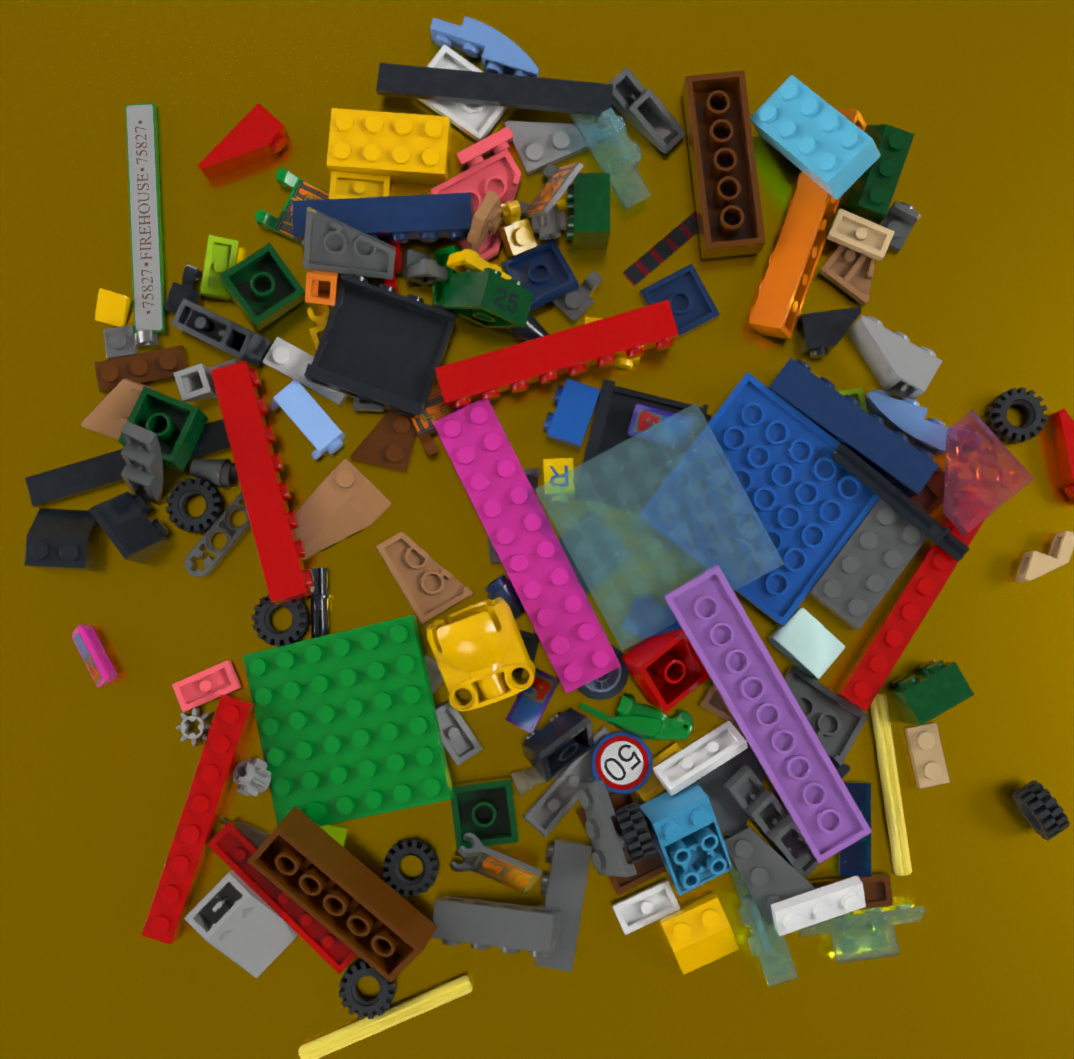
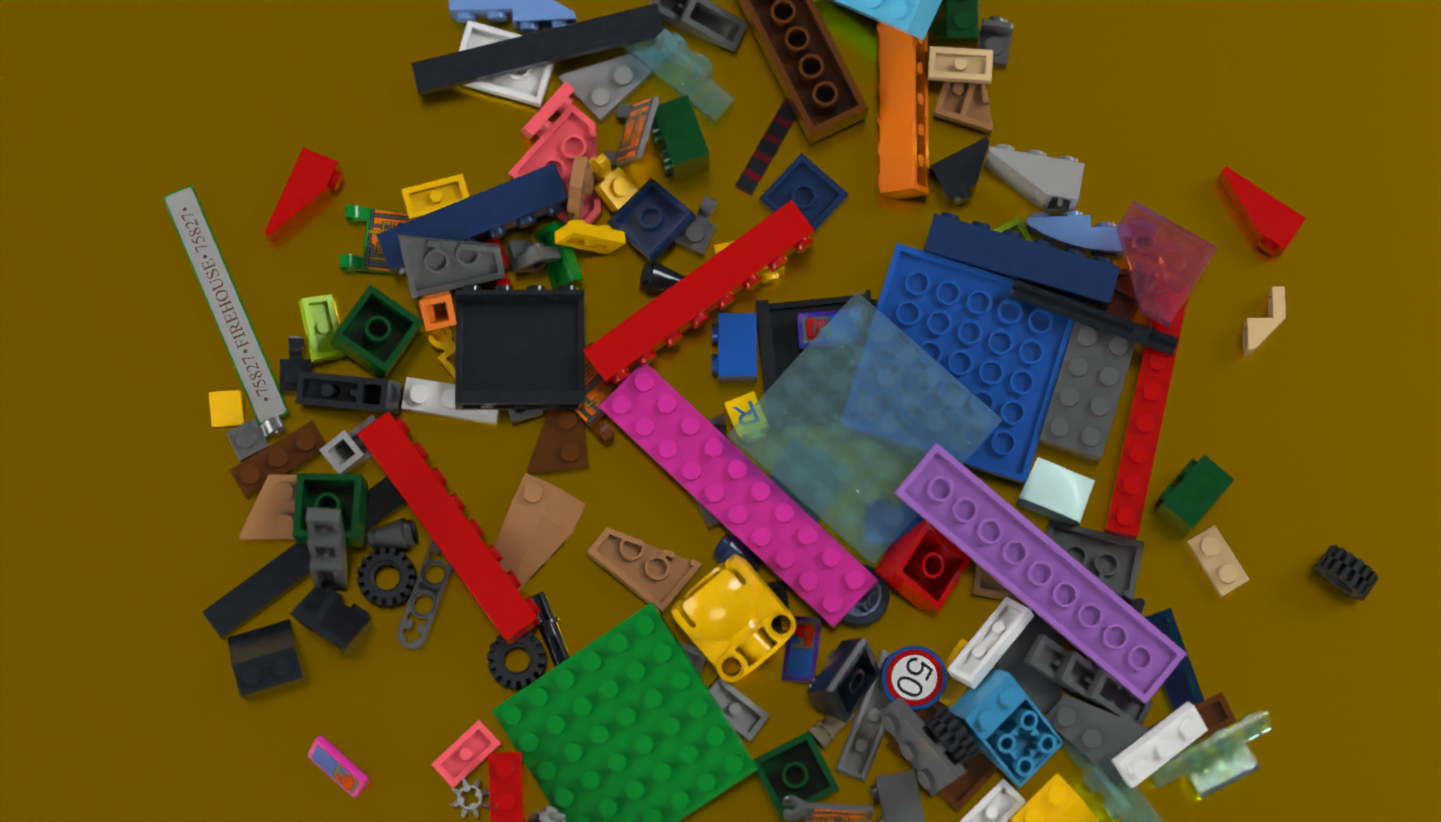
camera: 15 degrees left, 5 degrees down
light blue brick [269,379,346,460] -> none
yellow brick [327,108,452,185] -> none
dark green brick [443,268,534,328] -> none
light grey gear [531,205,567,240] -> none
green animal [579,693,693,741] -> none
light yellow axle [870,693,912,876] -> none
black tyre [987,387,1048,444] -> none

